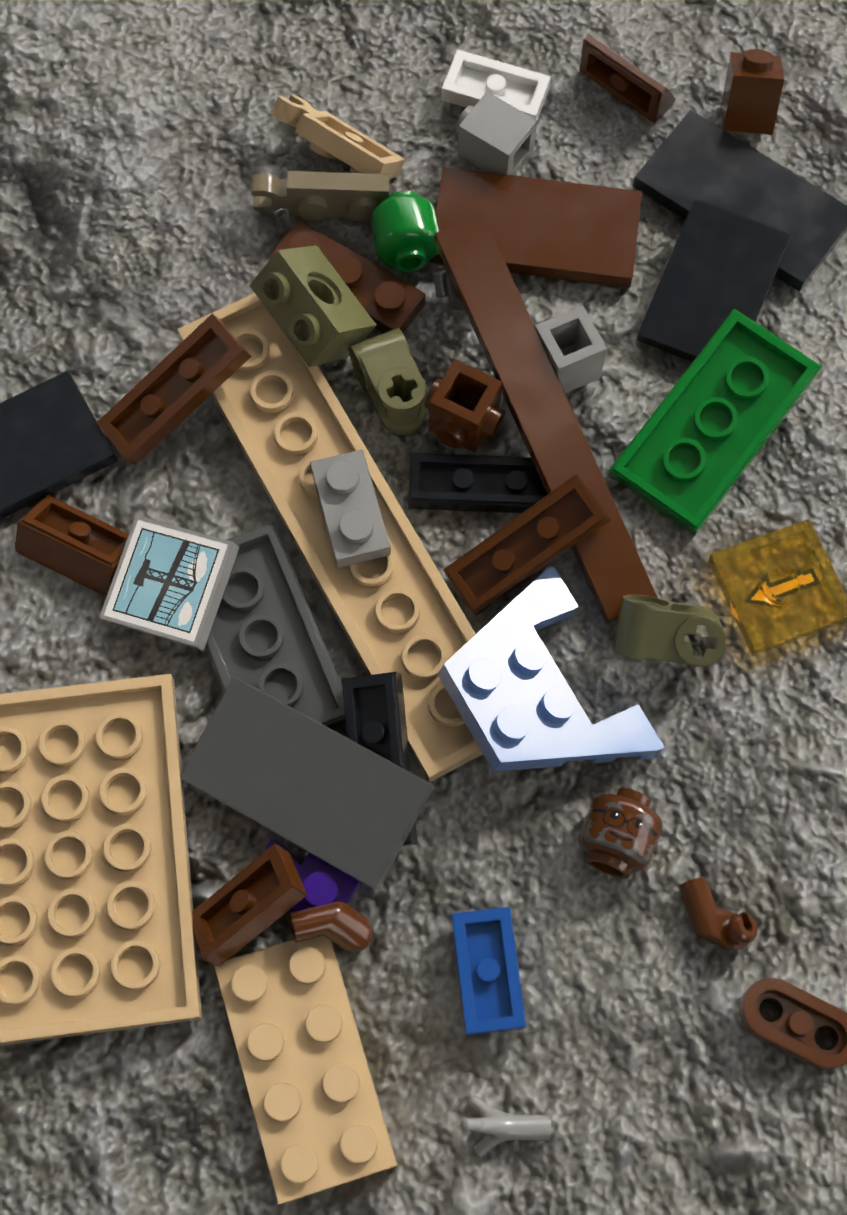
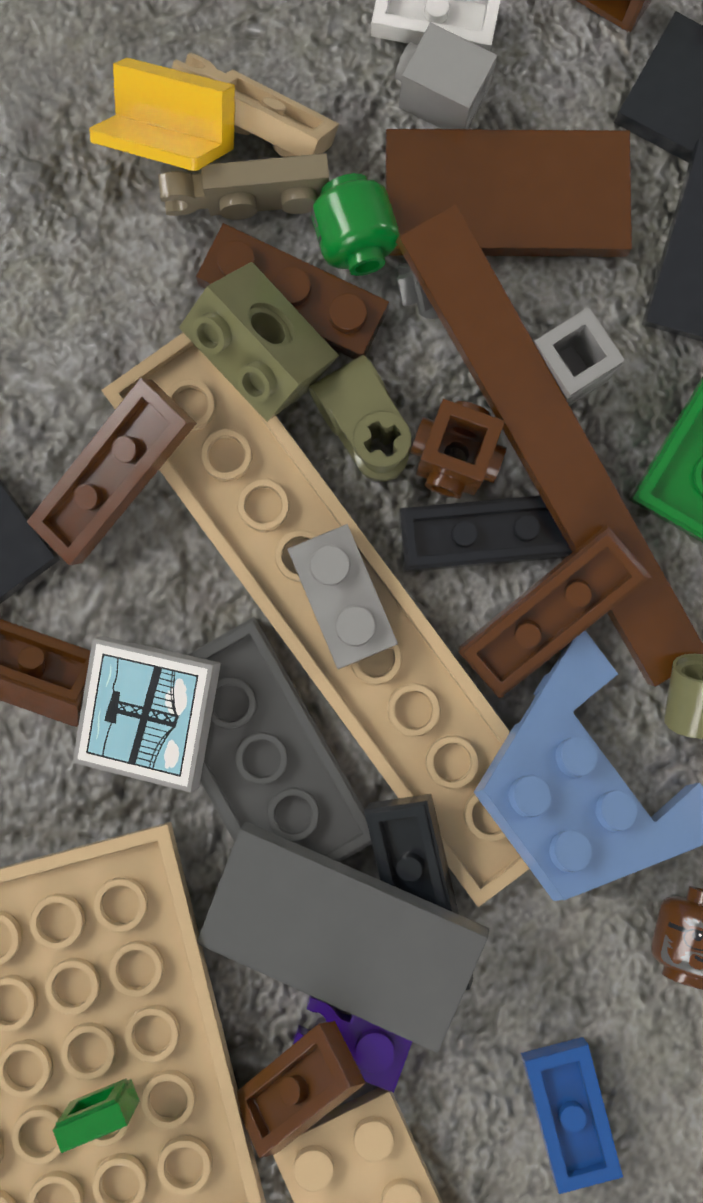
camera: 10 degrees left, 15 degrees up
reddish brown arm [289,901,373,953] -> none
none -> green tile [53,1078,140,1153]
none -> yellow panel [89,58,235,171]

